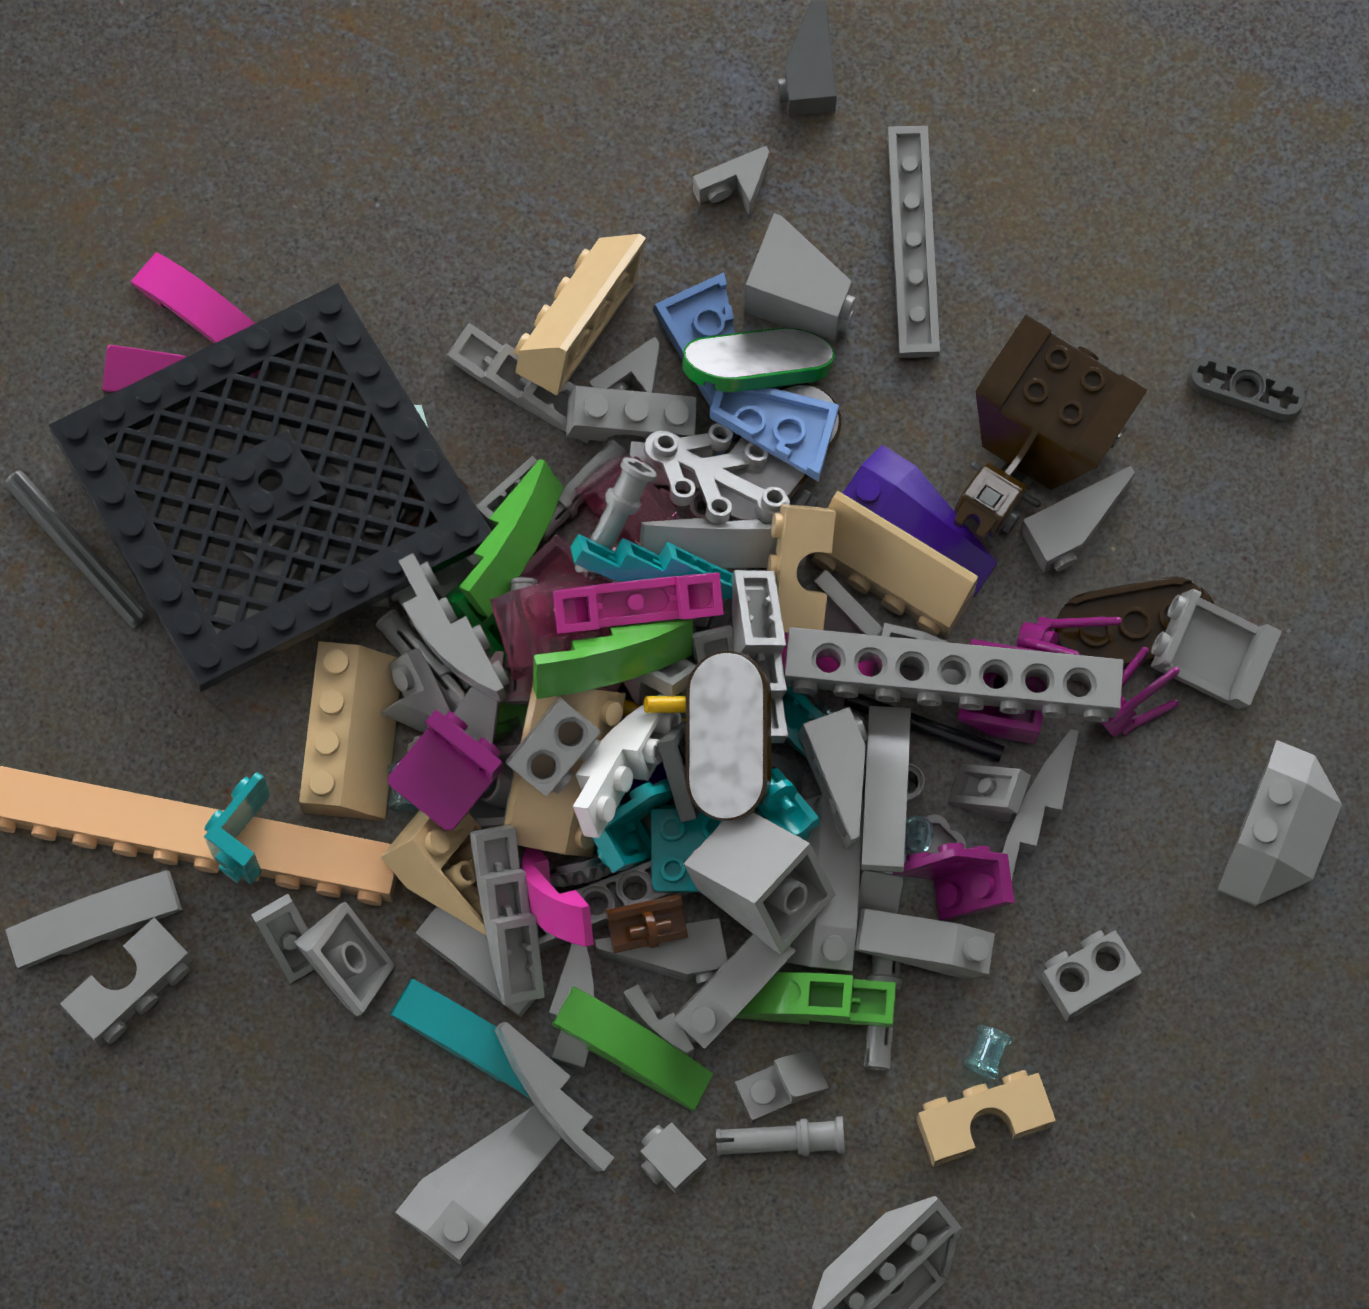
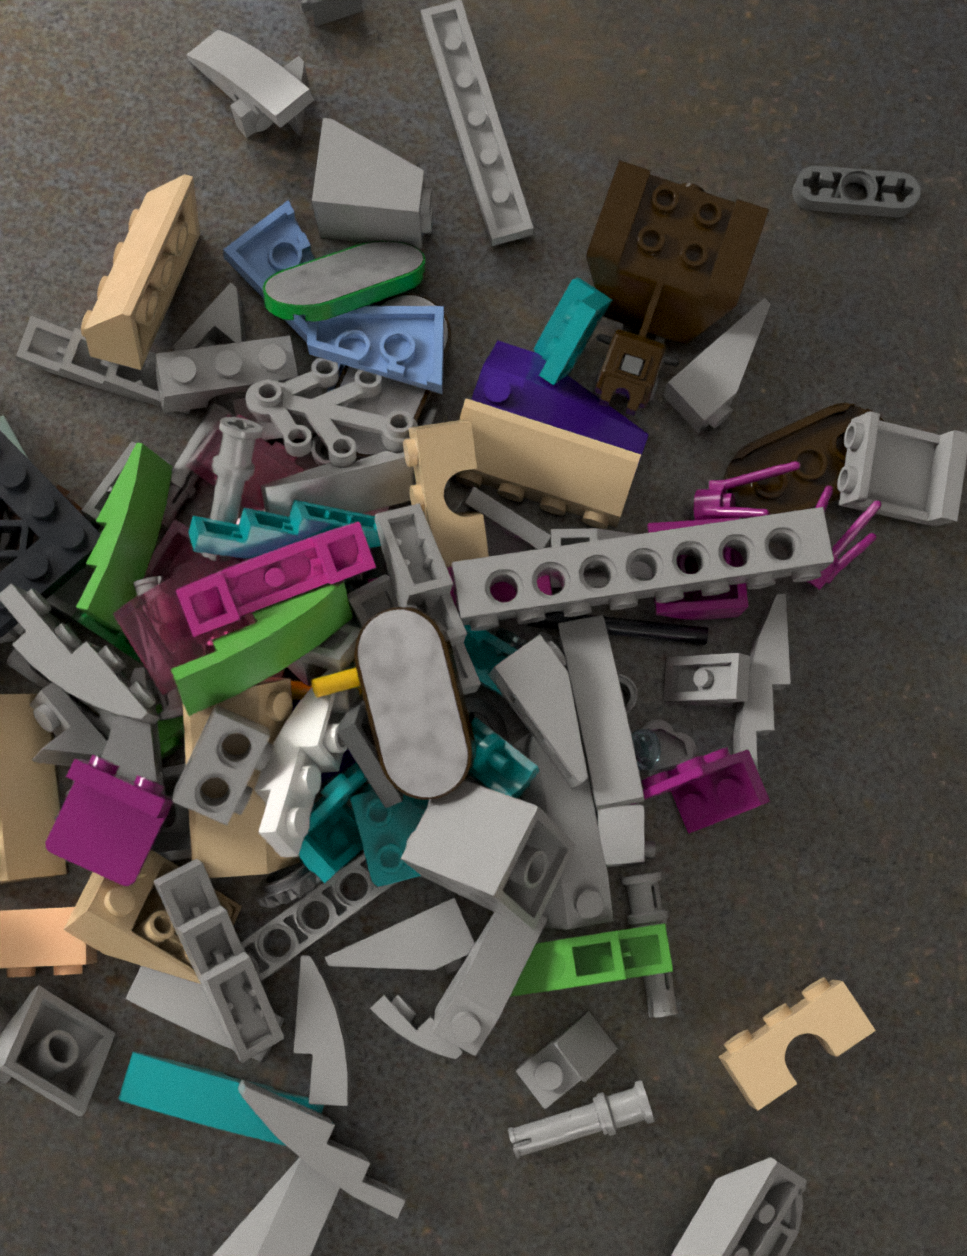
camera: 15 degrees left, 5 degrees up
dark pink slope [522,847,594,947] -> none
bright green slope [552,986,713,1111] -> none
reddish brown hips [605,894,688,953] -> none
light grey brick [640,1122,707,1194] -> none
light grey slope [855,909,995,979] -> none
clear light blue bush [963,1025,1013,1079] -> none
light grey brick [1040,930,1142,1022] -> none
none -> light grey slope [186,29,314,128]
none -> teal bracket [534,277,612,385]

